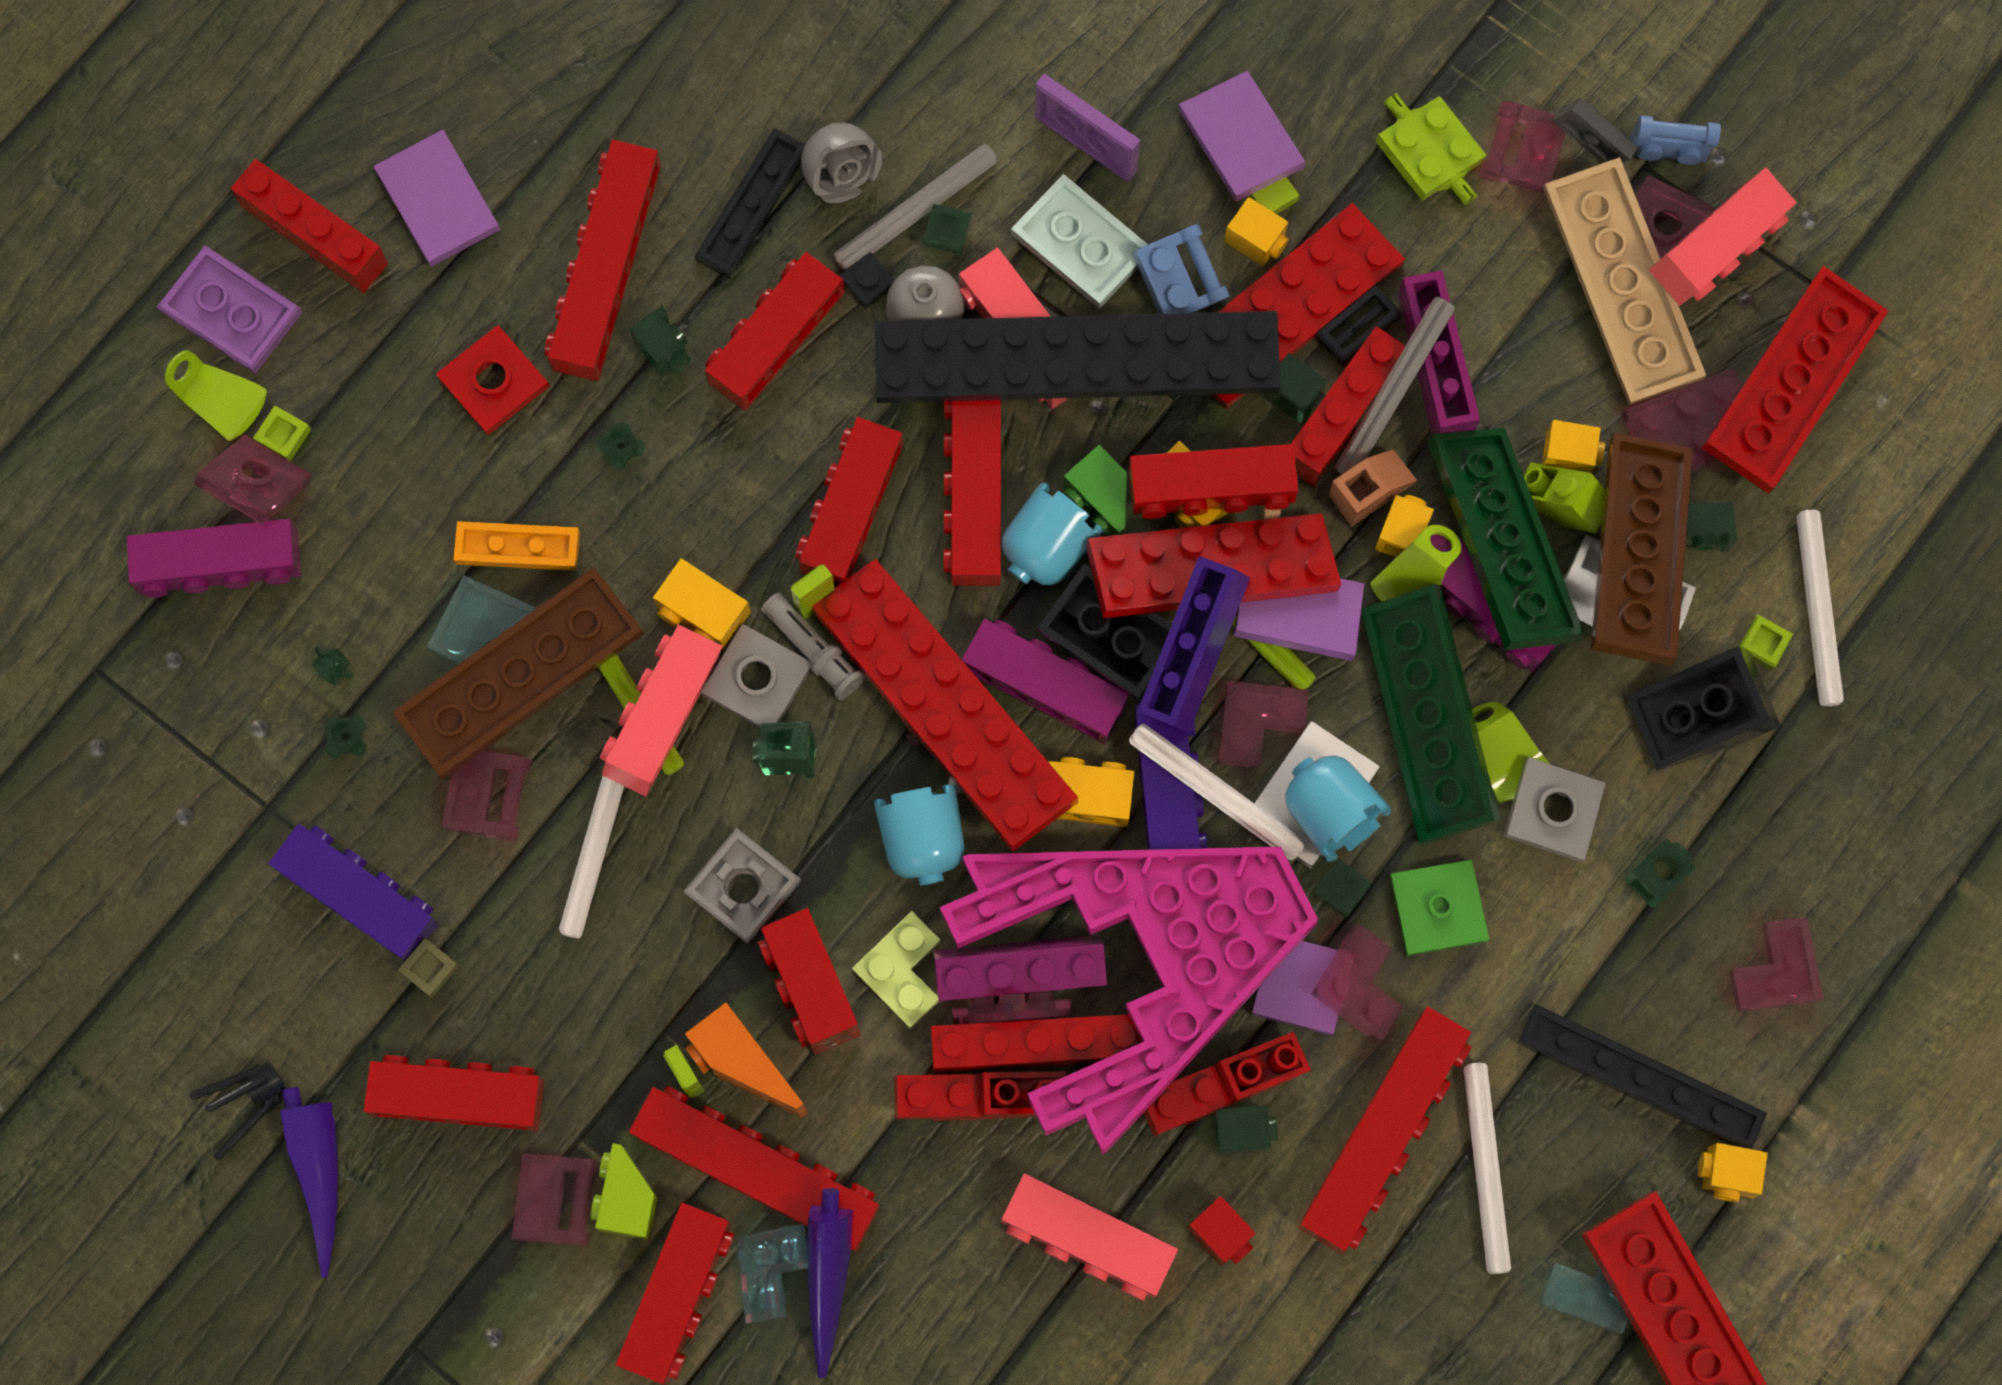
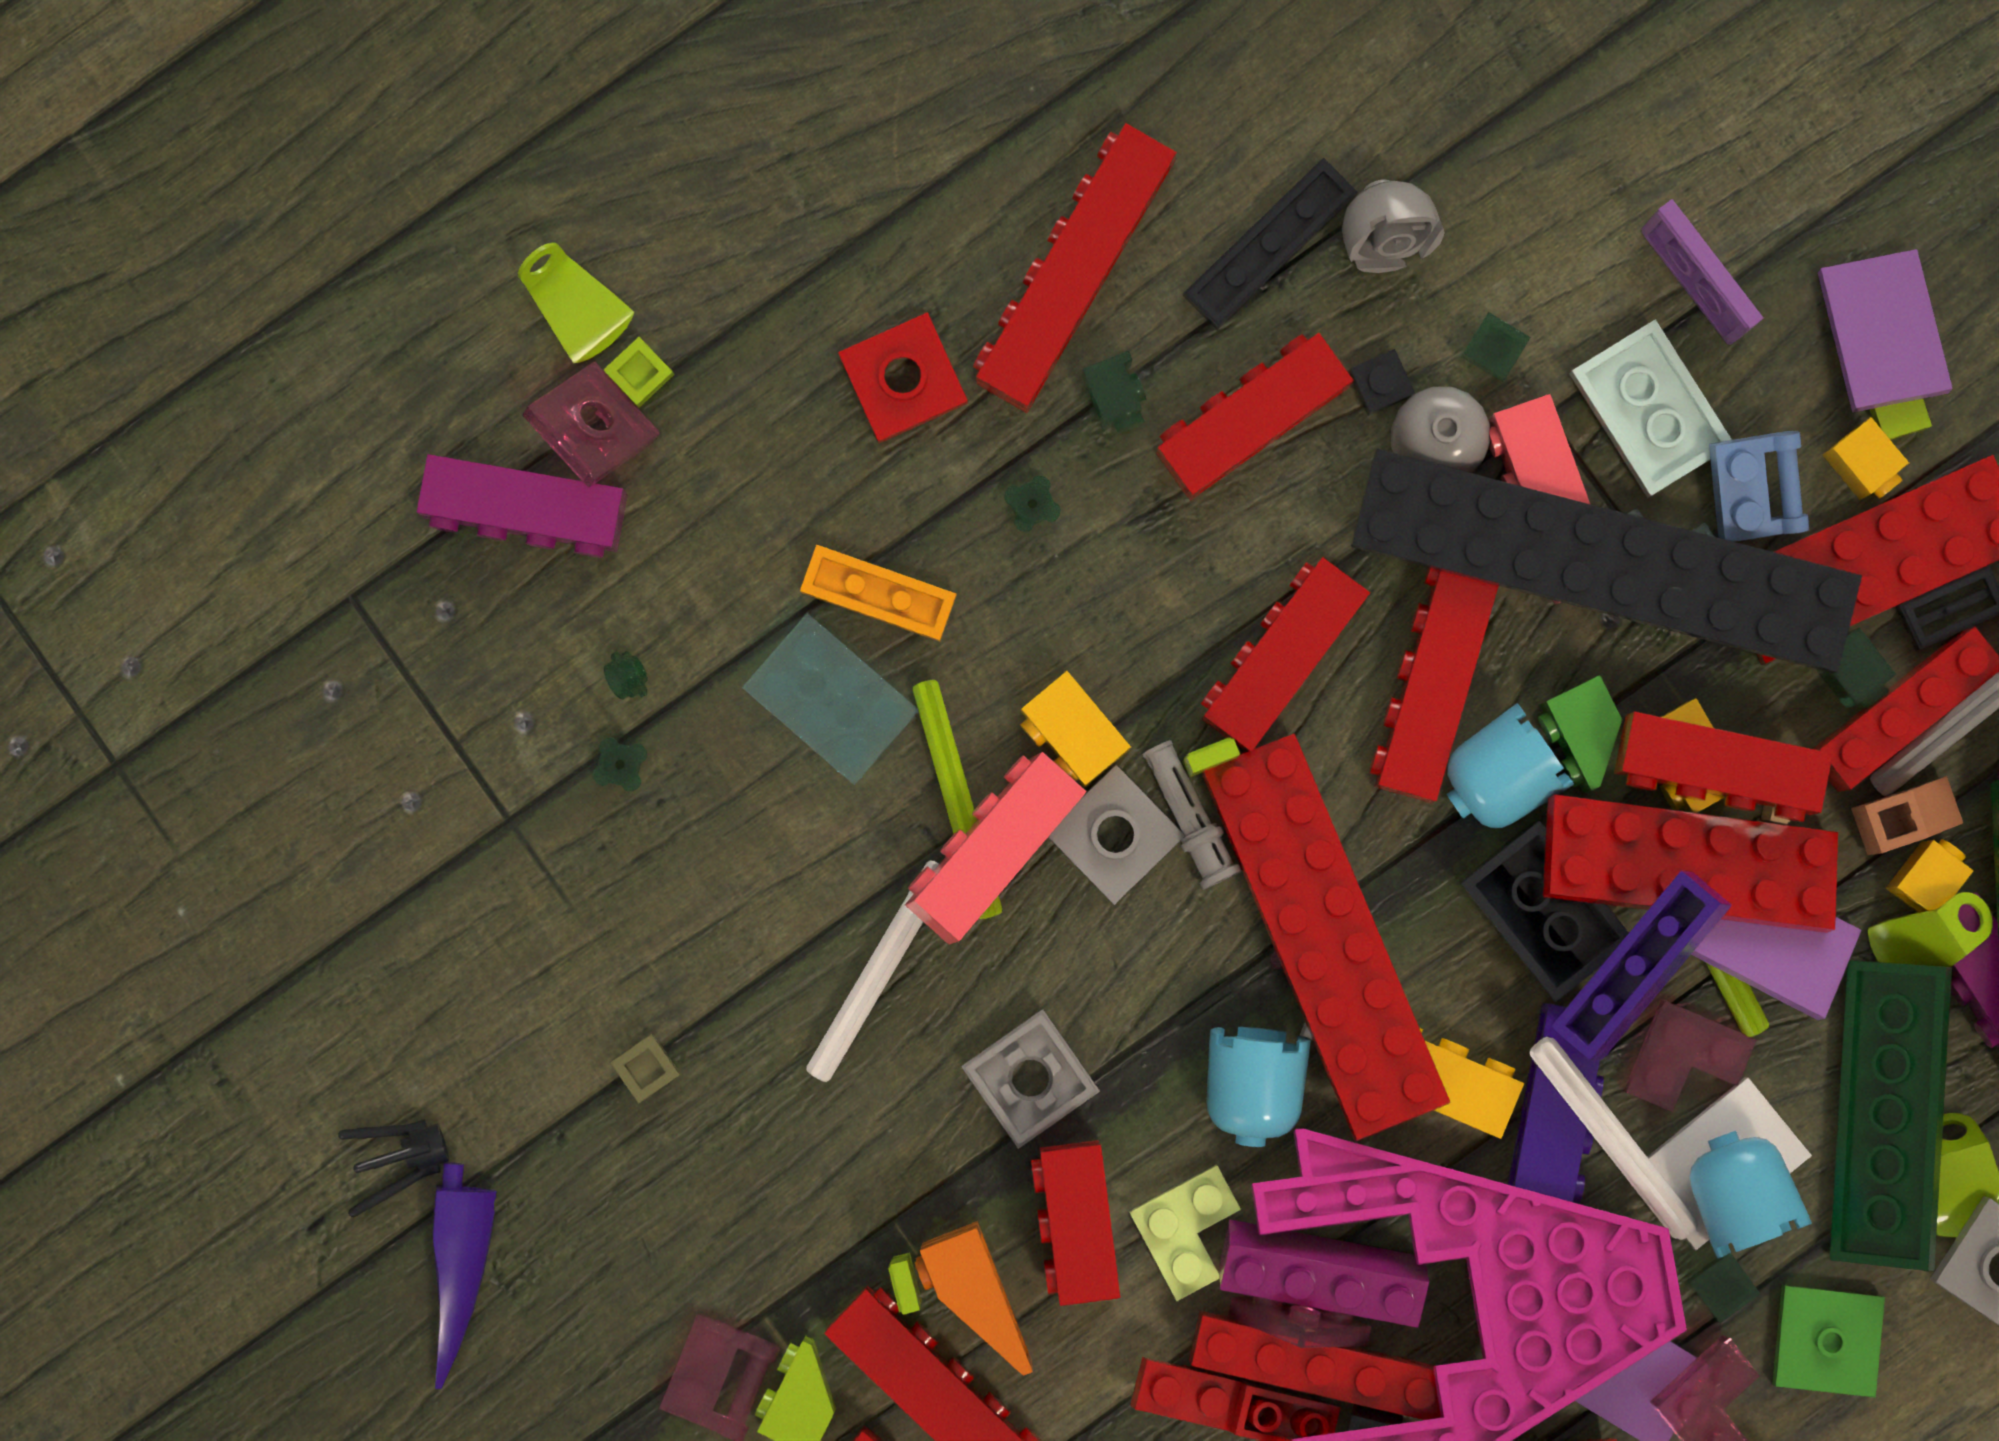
camera: 20 degrees right, 10 degrees up
medium lavender tile [157,245,303,374] -> none
red brick [230,158,388,294] -> none
dark purple brick [268,823,438,962] -> none
red brick [364,1055,545,1131] -> none
medium lavender tile [374,130,500,267] -> none
reddish brown plate [392,567,644,780] -> none
clear pink plate [442,751,532,841] -> none
clear green brick [753,721,817,778] -> none
light grey axle [833,144,997,272] -> none
magenta brick [962,619,1130,745] -> none

